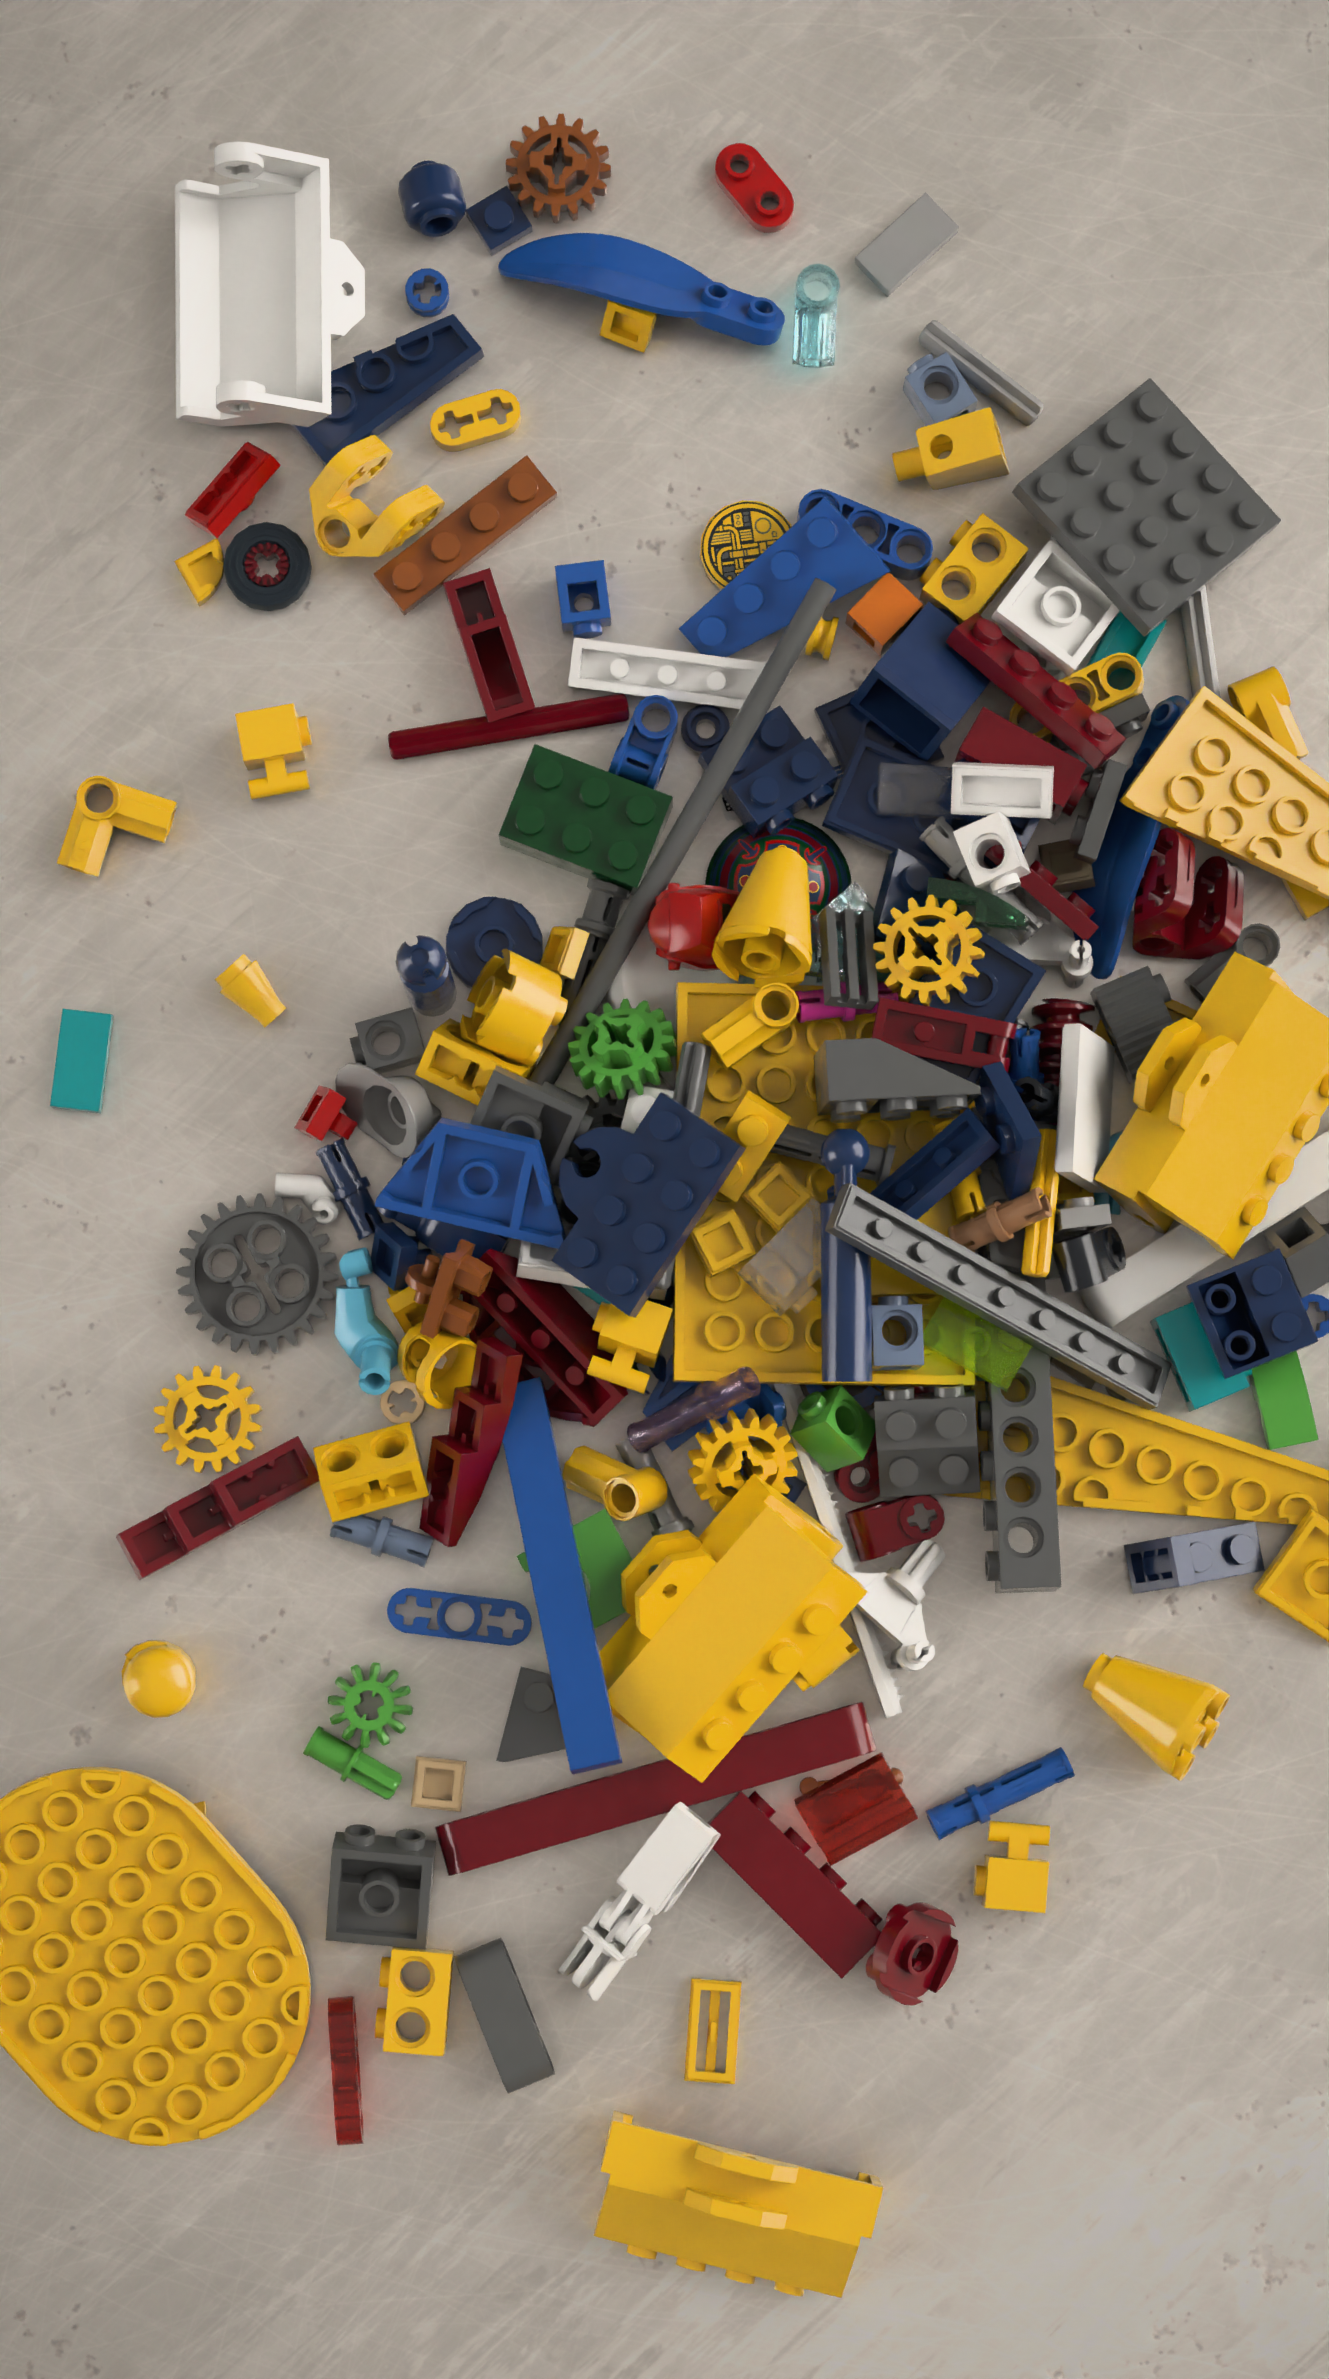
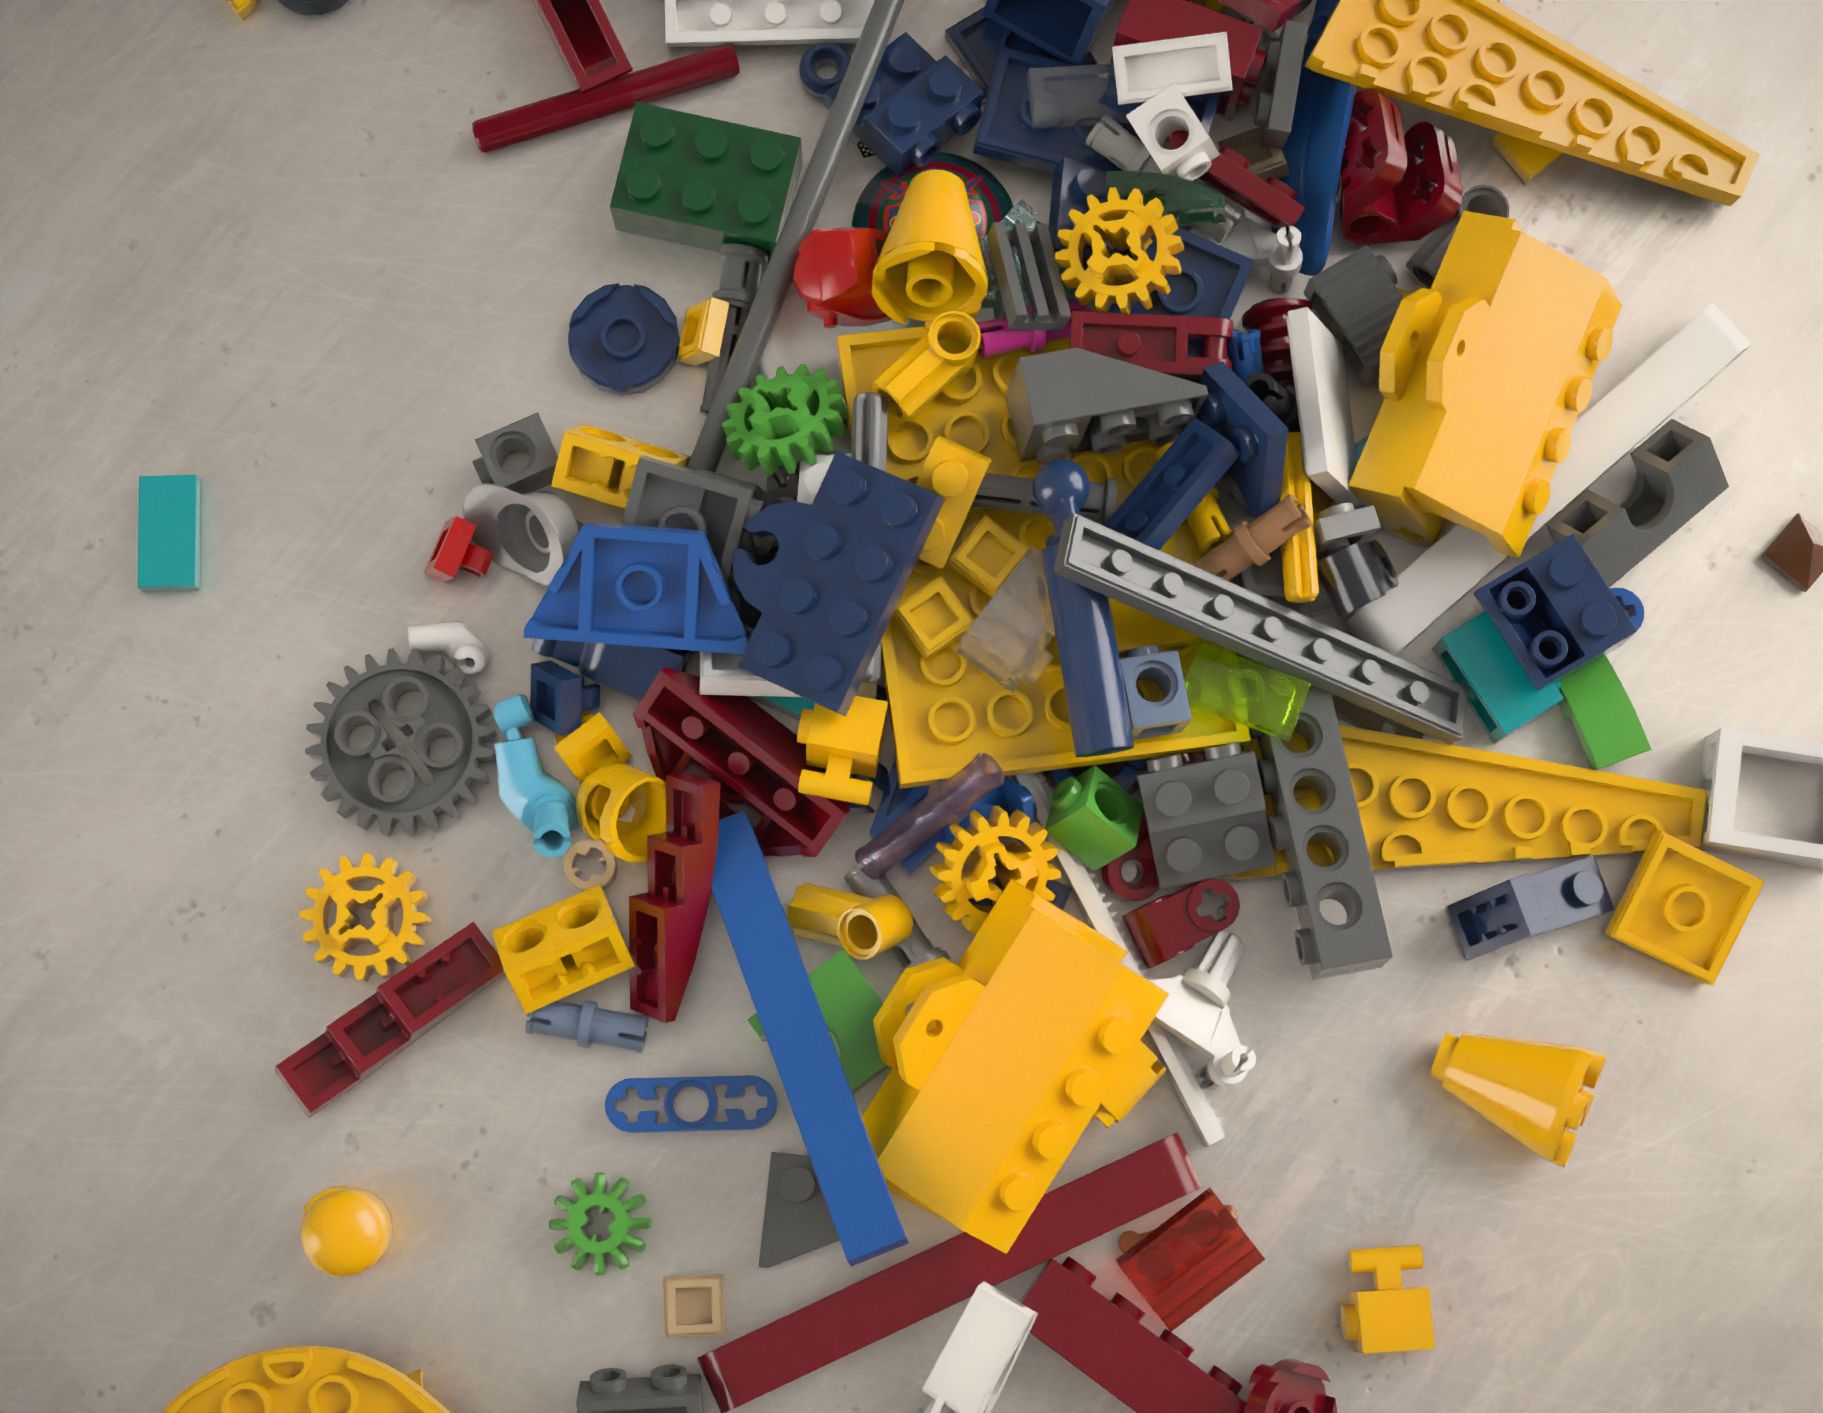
camera: 10 degrees left, 5 degrees down
yellow piece [57,776,178,877] -> none
yellow cone [215,954,286,1028] -> none
yellow brick [235,703,312,800] -> none
bright green axle [303,1726,402,1800] -> none
dark blue pin [315,1138,385,1241] -> none
dark blue piece [395,935,457,1017] -> none
dark orange hips [405,1239,493,1339] -> none
yellow brick [460,948,568,1066] -> none
blue piece [608,695,679,790] -> none
blue pin [925,1747,1075,1840] -> none

